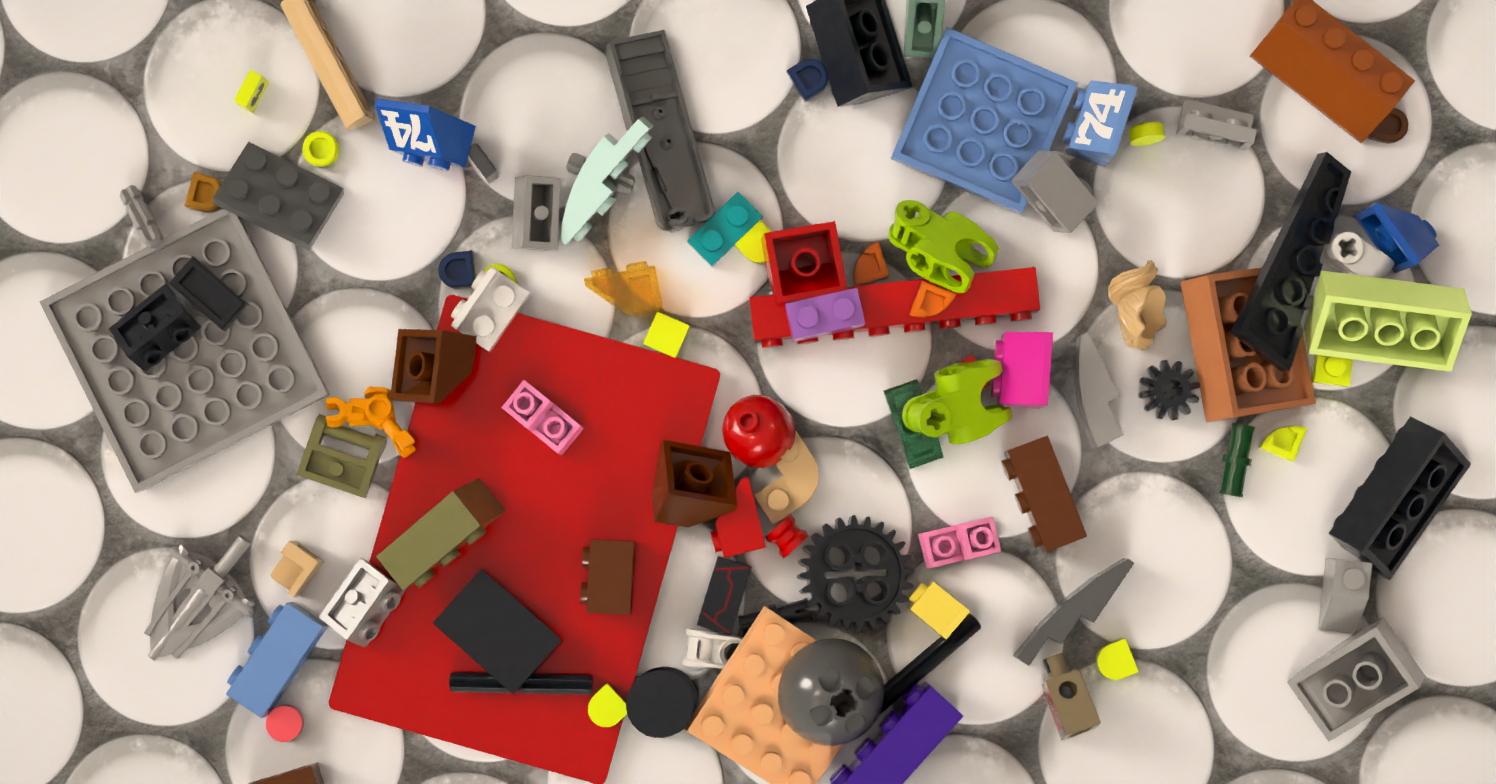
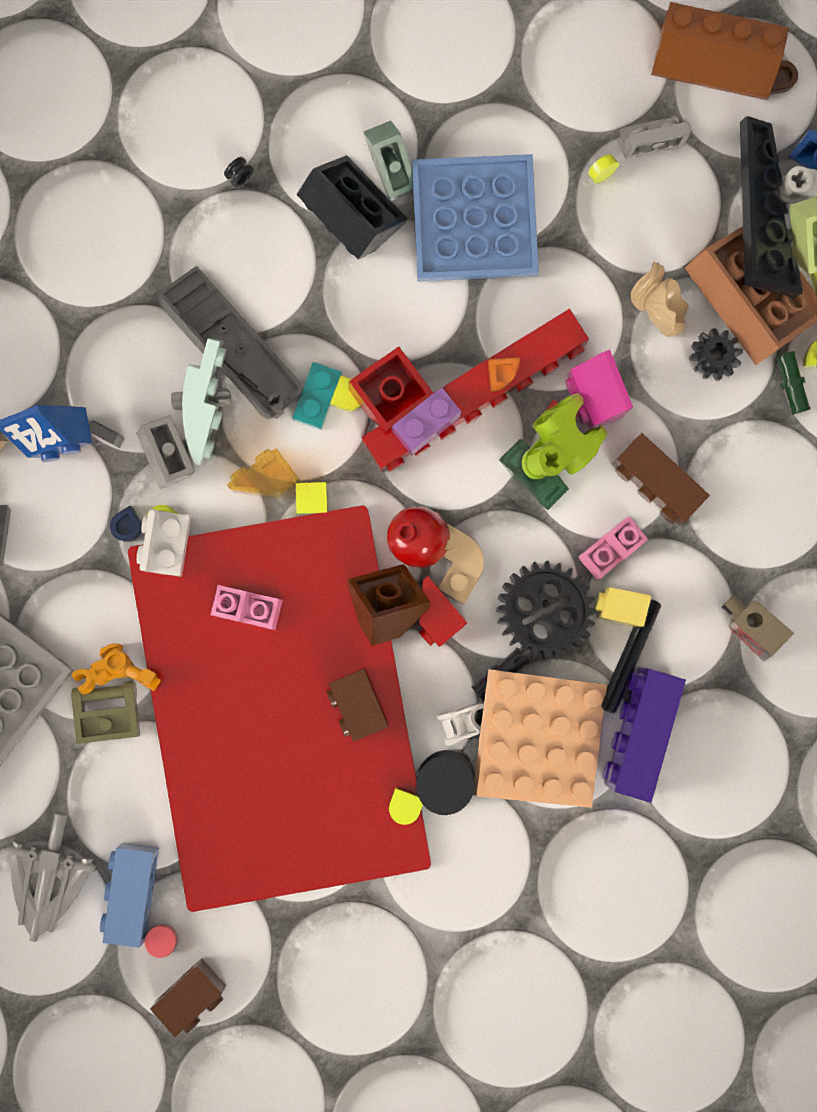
camera: 25 degrees left, 0 degrees up
tan panel [271,541,325,597] -> none
light grey bracket [319,558,406,647] -> none
olive wedge [376,478,505,590] -> none
reddish brown slope [390,329,477,404] -> none
black tile [433,569,563,696] -> none
black axle [449,672,593,695] -> none
black tile [697,556,752,635] -> none
red wheel [764,514,810,559] -> none
dark grey piece [778,638,884,746] -> none
dark blue tile [786,59,828,102] -> none
orange tile [853,242,889,286] -> none
lime piece [888,200,1000,293] -> none
light grey brick [1011,151,1098,233] -> none
dark grey slope [1013,558,1134,666] -> none
medium blue slope [1062,80,1138,167] -> none
light grey slope [1074,332,1124,449] -> none
neon yellow tile [1096,638,1139,680] -> none

